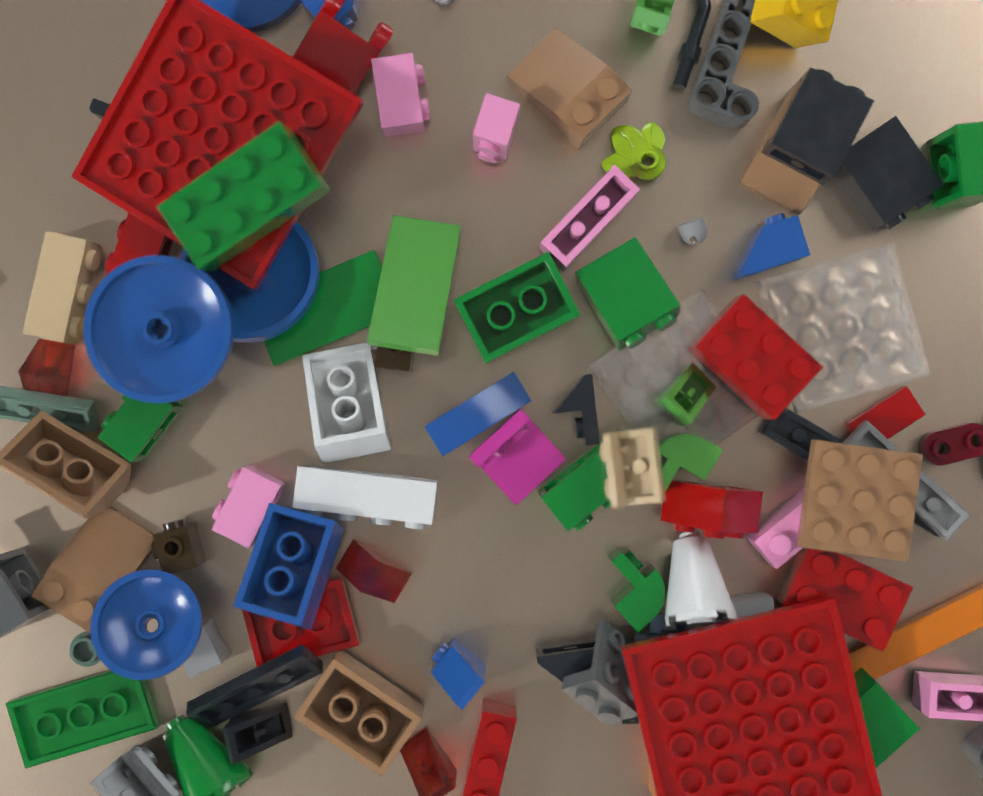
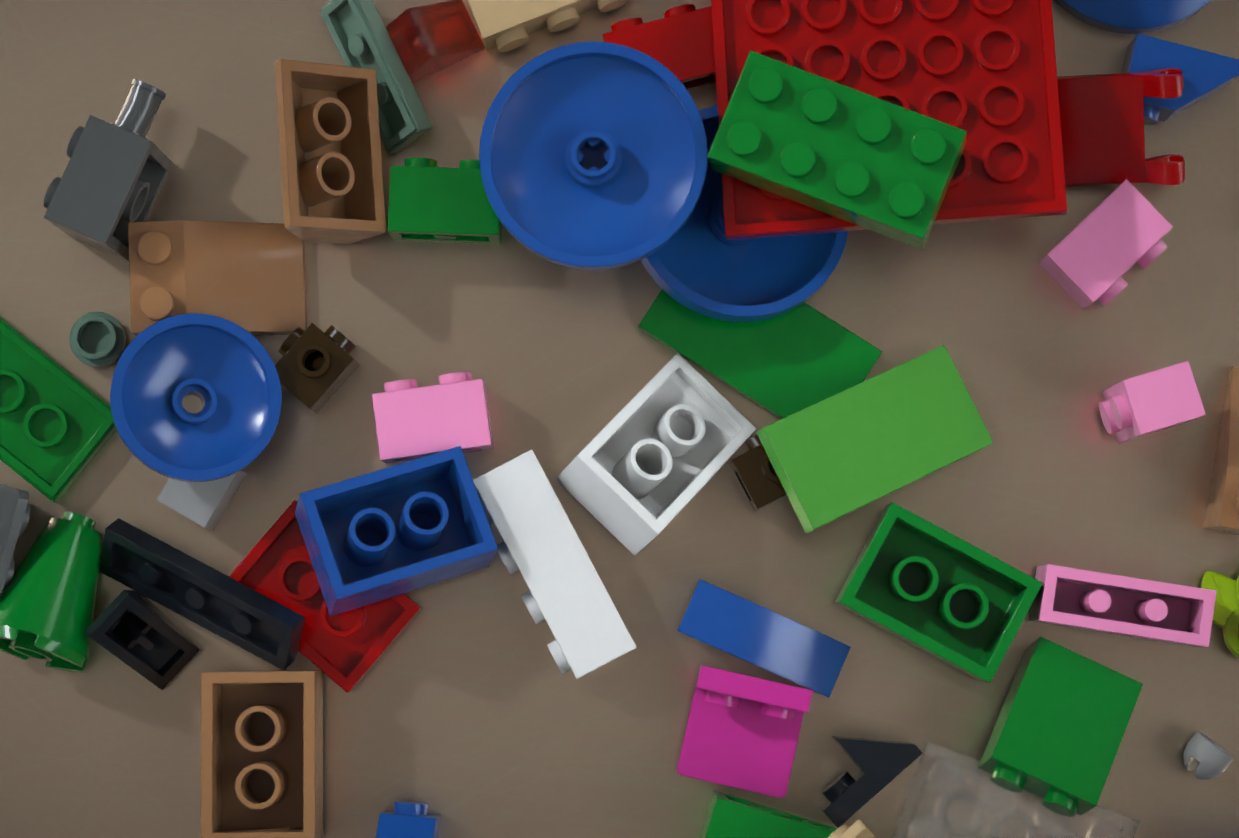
camera: 55 degrees right, 5 degrees down
clear red slope [336,538,412,603] -> none

